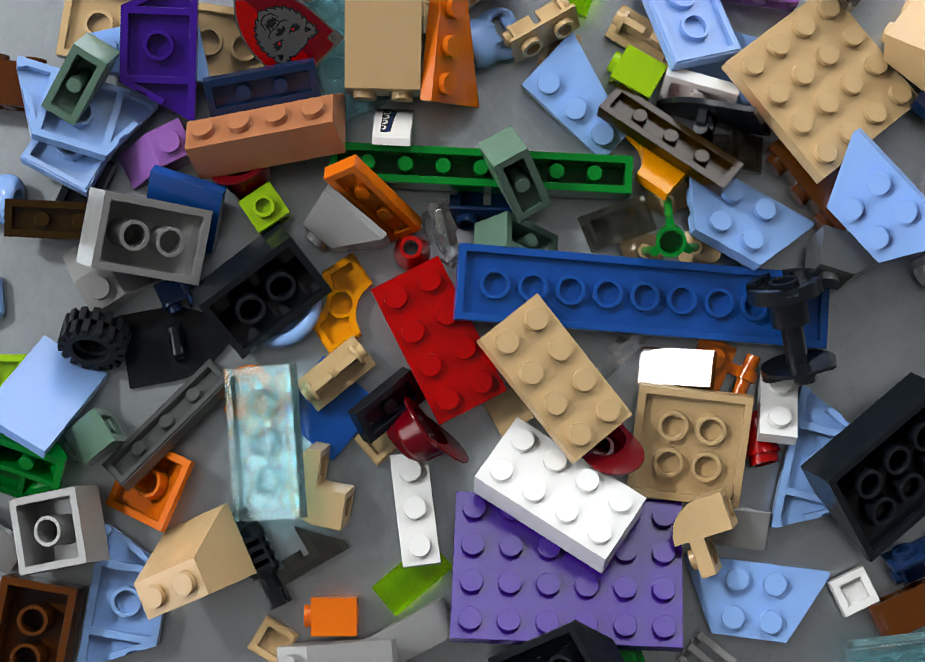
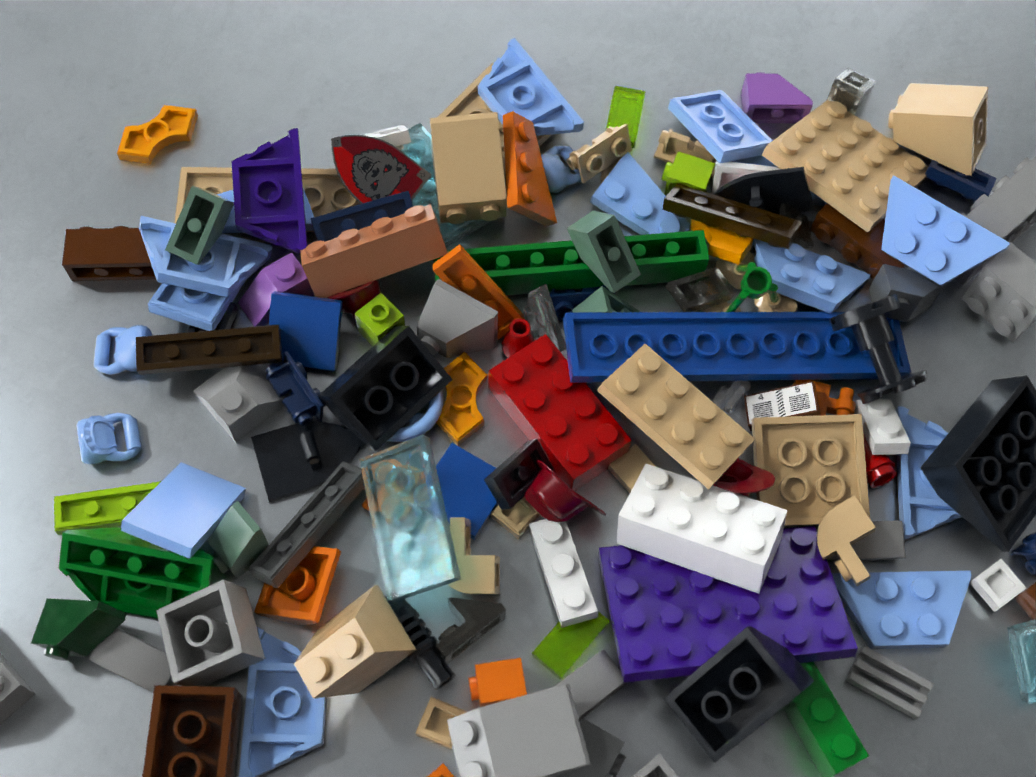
camera: 15 degrees left, 20 degrees down
black tyre [57,306,131,371] -> none
light grey slope [76,187,213,286] -> none
tan hinge [295,335,377,412] -> none
white slope [372,108,414,146] -> none

